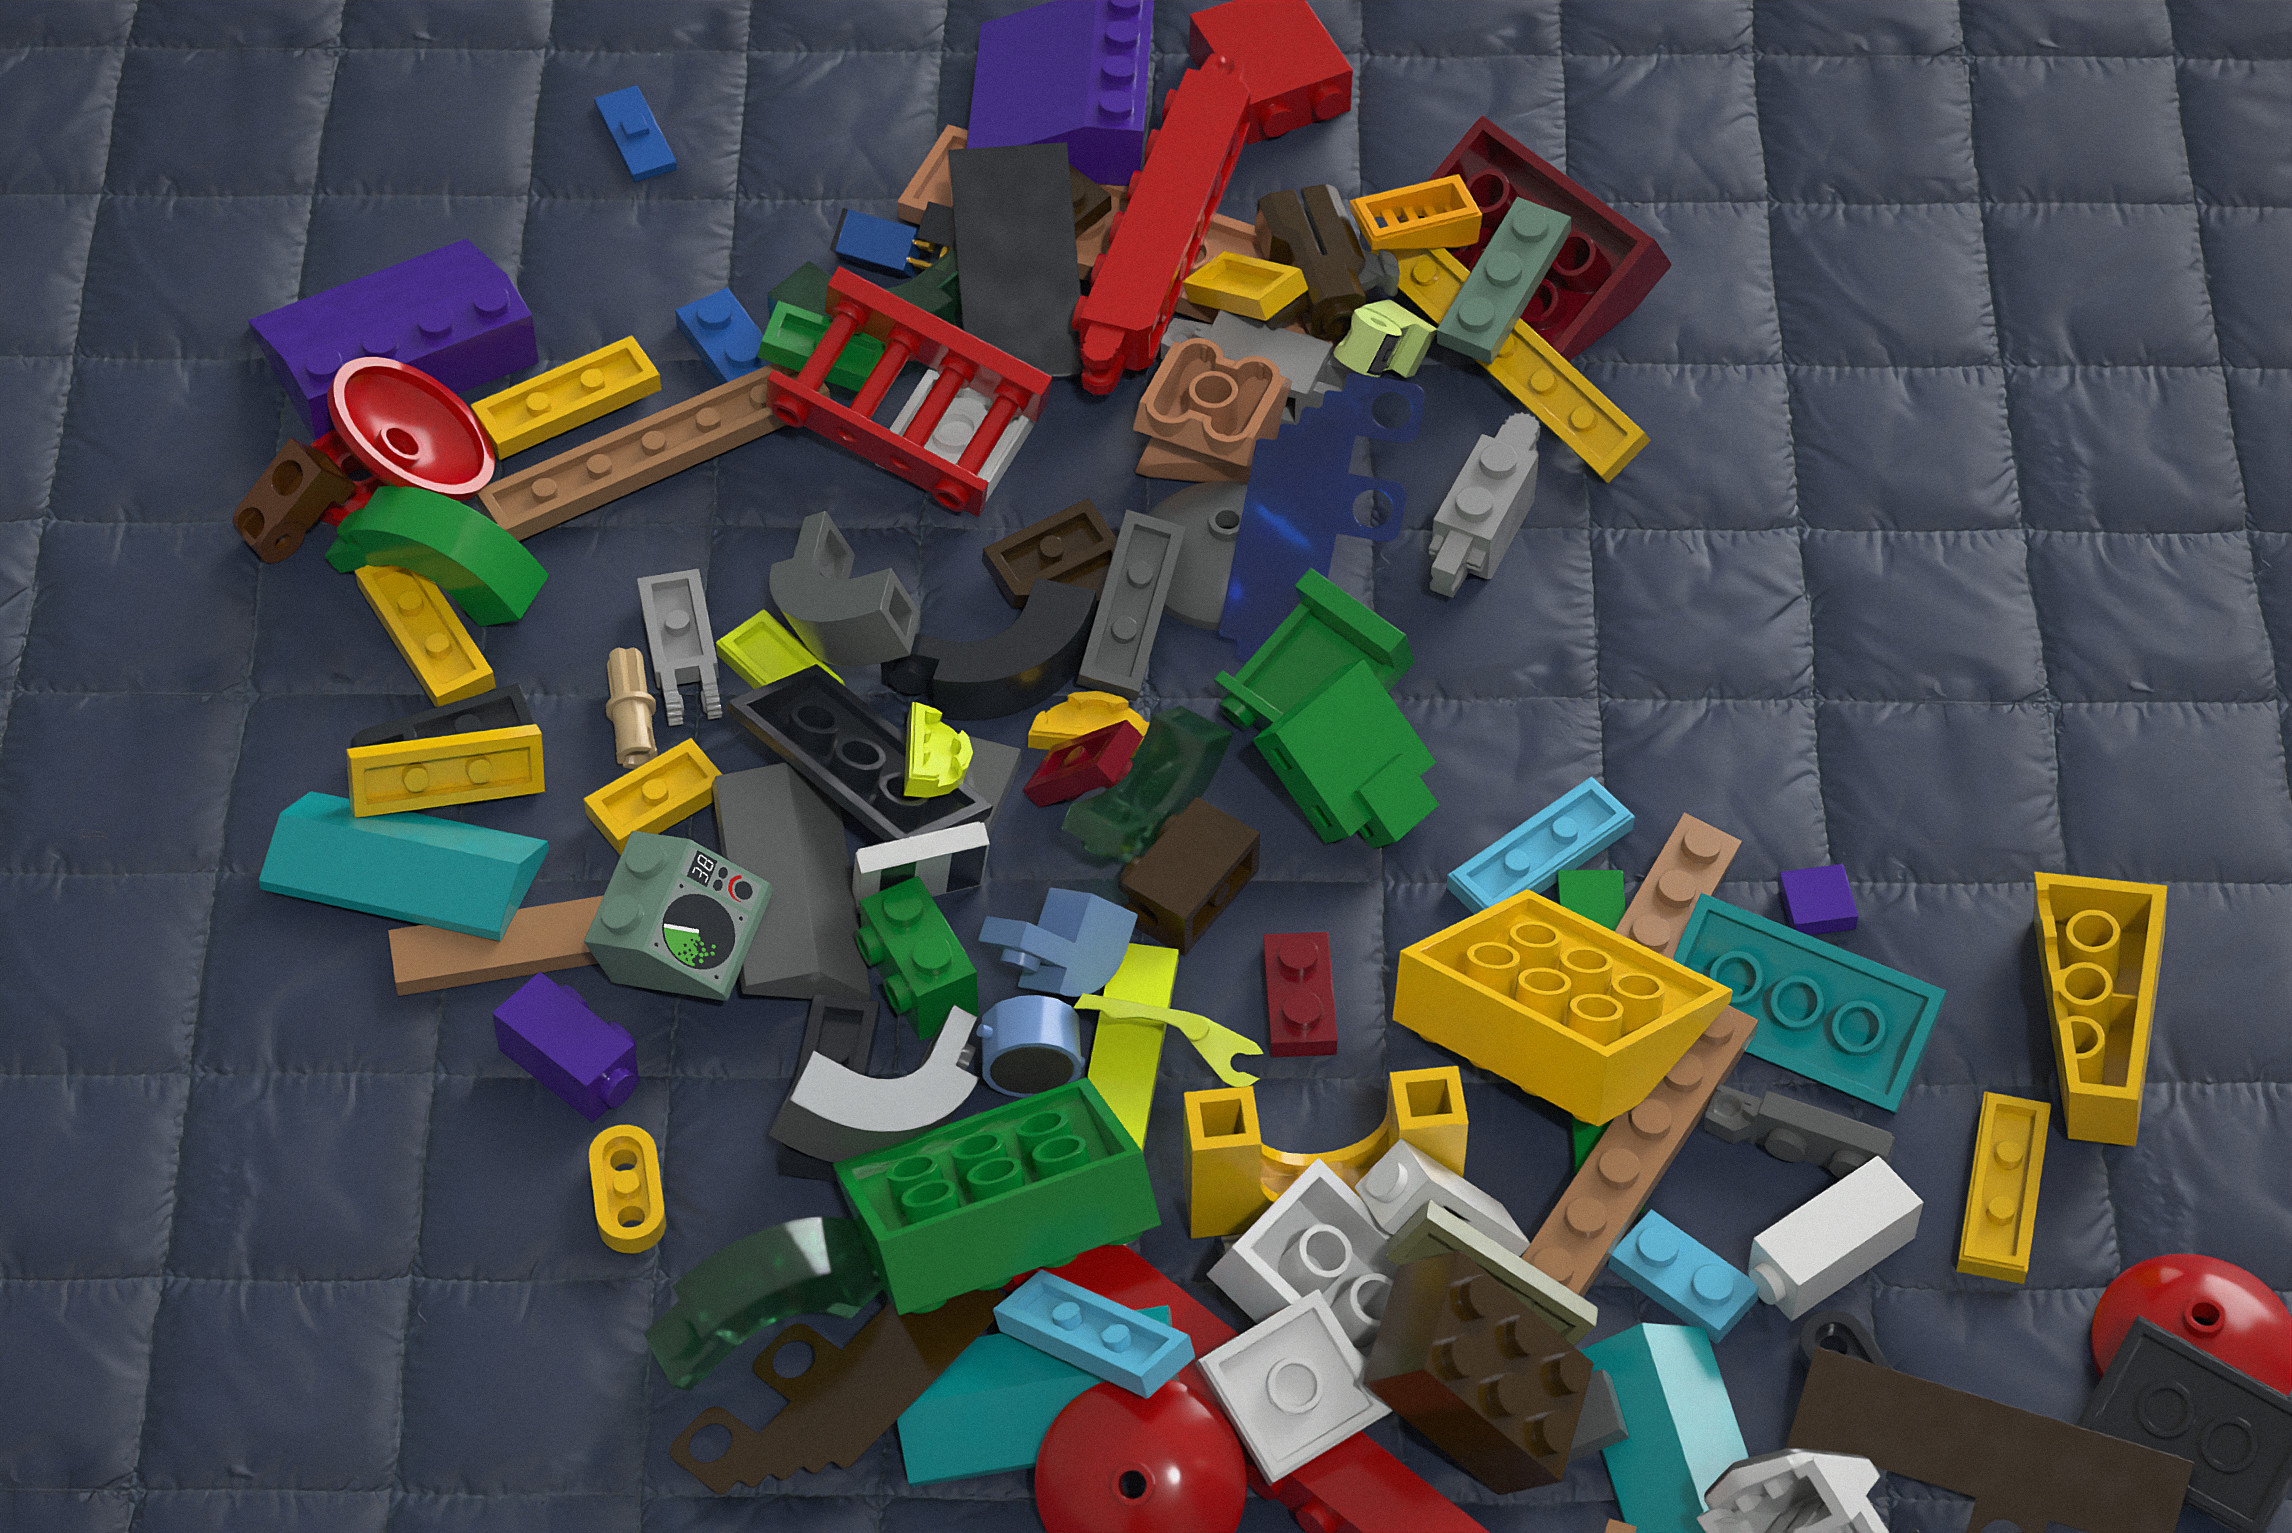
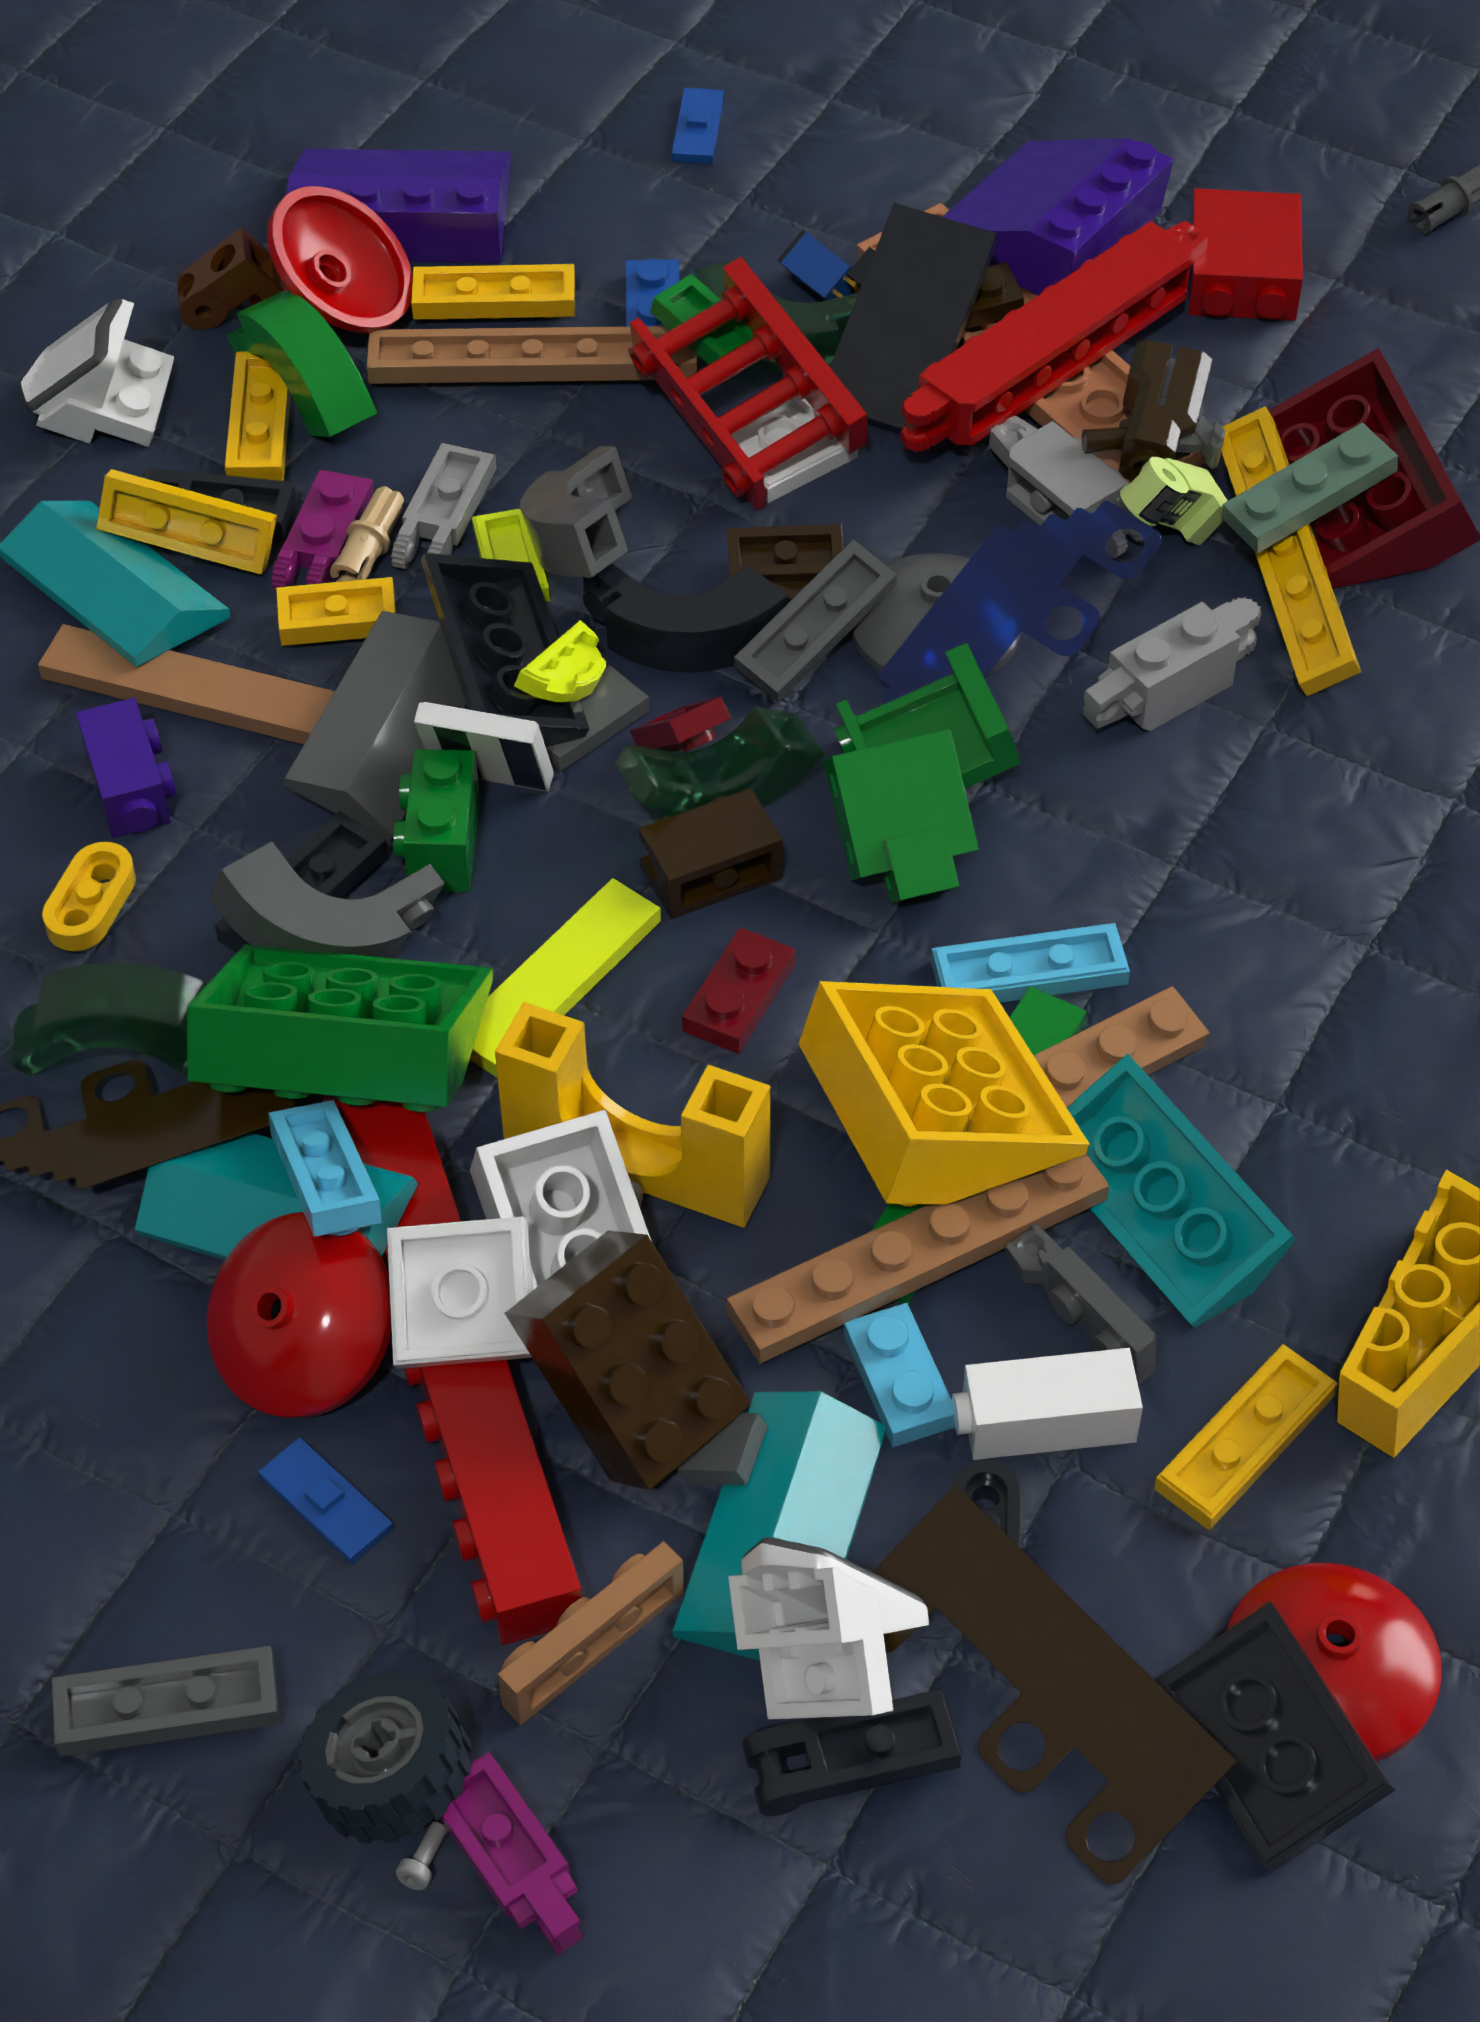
camera: 30 degrees right, 0 degrees up
sand green slope [584,831,774,1001] -> none
medium blue piece [977,995,1085,1098] -> none
medium blue brick [978,888,1138,997] -> none
yellow tile [1028,691,1154,760] -> none
neon yellow arm [1074,993,1264,1087] -> none
nougat piece [1133,338,1293,485] -> none
yellow tile [1182,251,1308,321] -> none
light orange slope [1349,174,1482,250] -> none
white brick [1355,1138,1531,1257] -> none
olive plate [1386,1200,1598,1346] -> none
dark purple tile [1778,864,1859,935] -> none
none -> white piece [20,299,175,447]
none -> magenta hinge [271,470,374,590]

